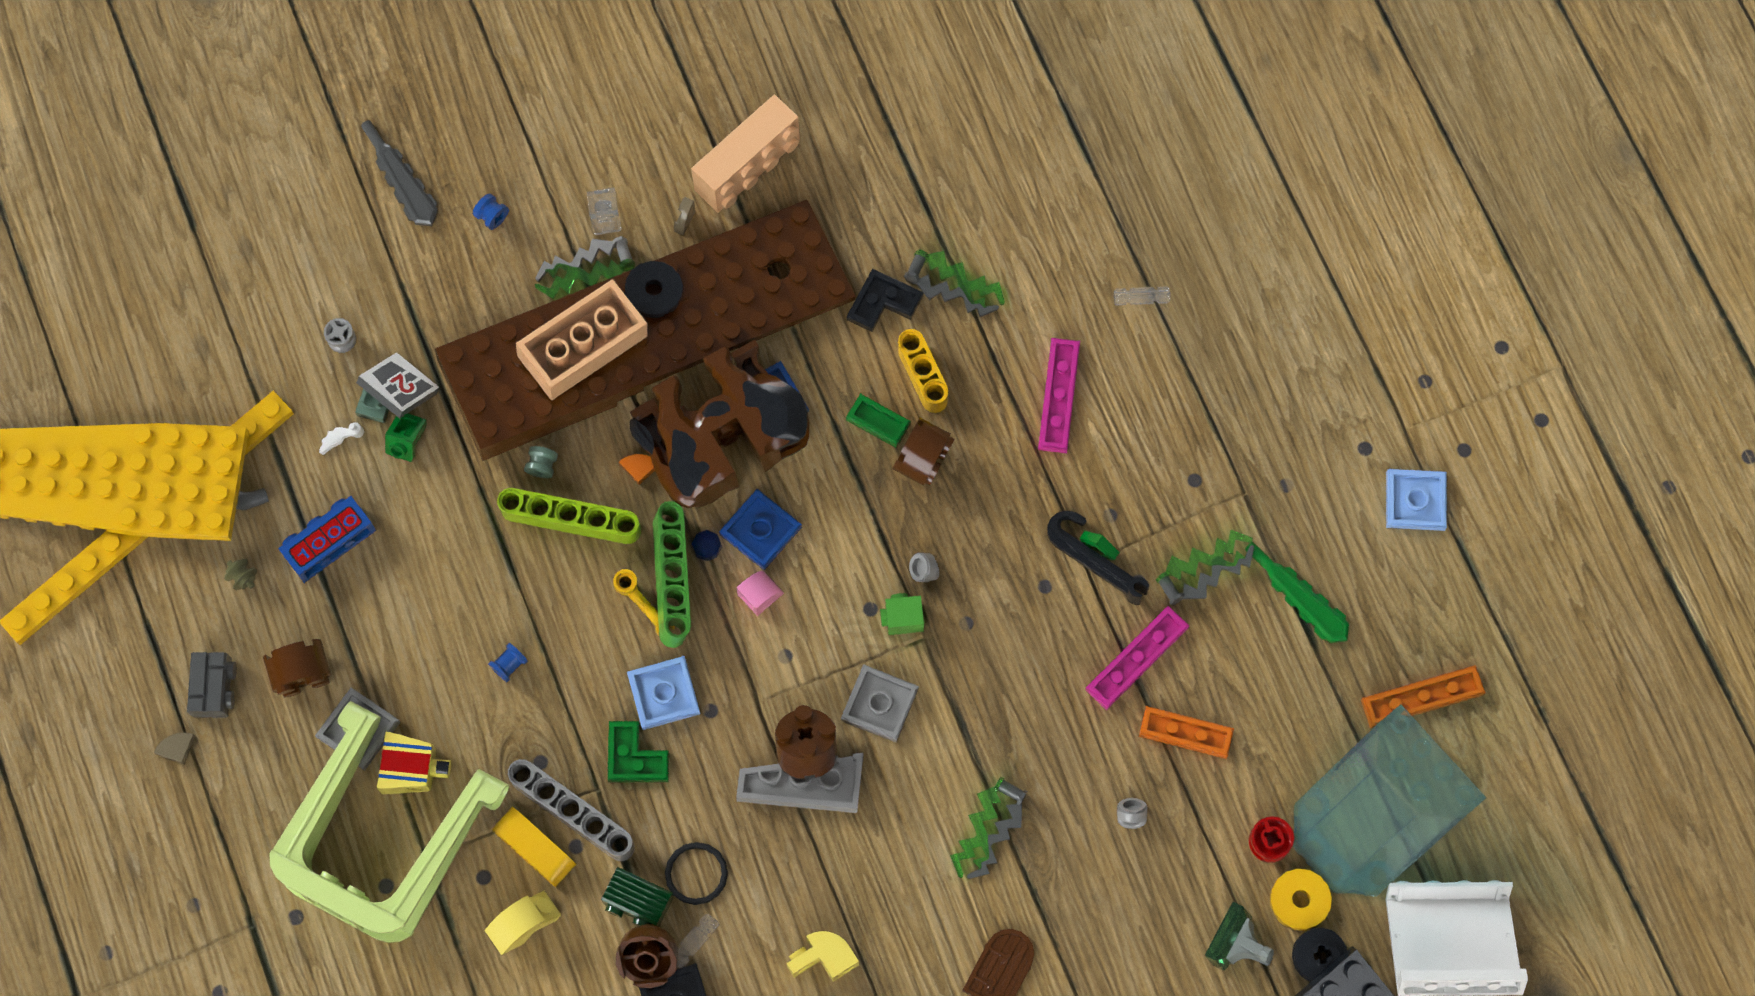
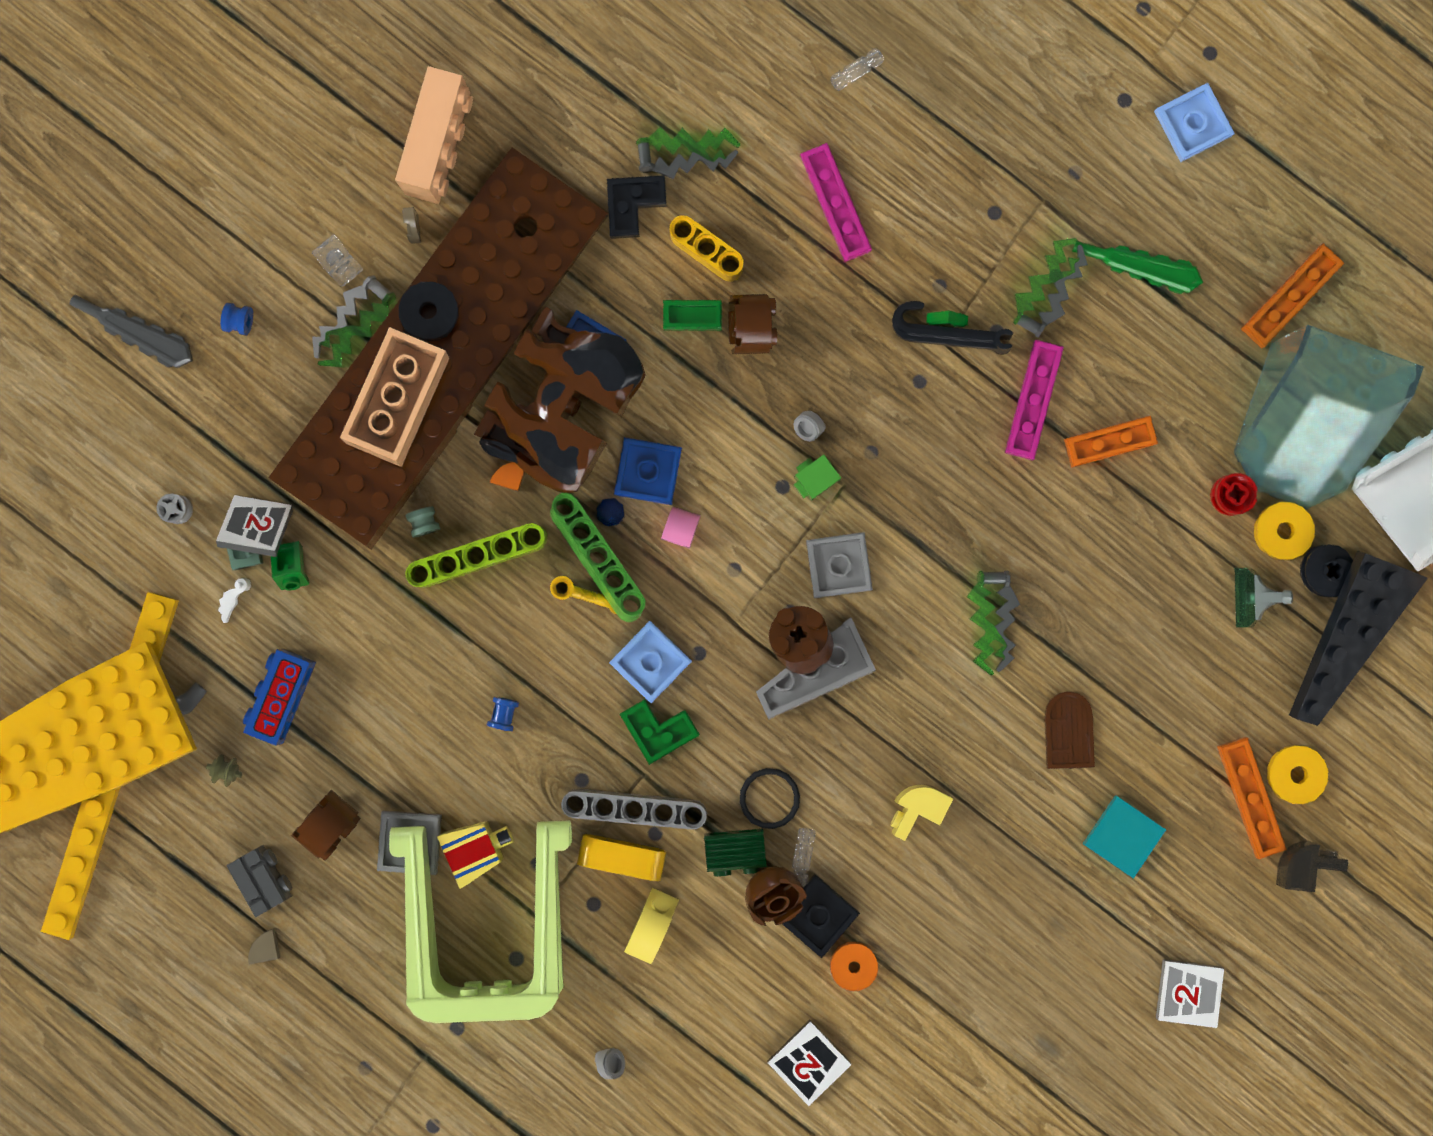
camera: 30 degrees left, 15 degrees up
light grey tile [1117,798,1147,829] -> none

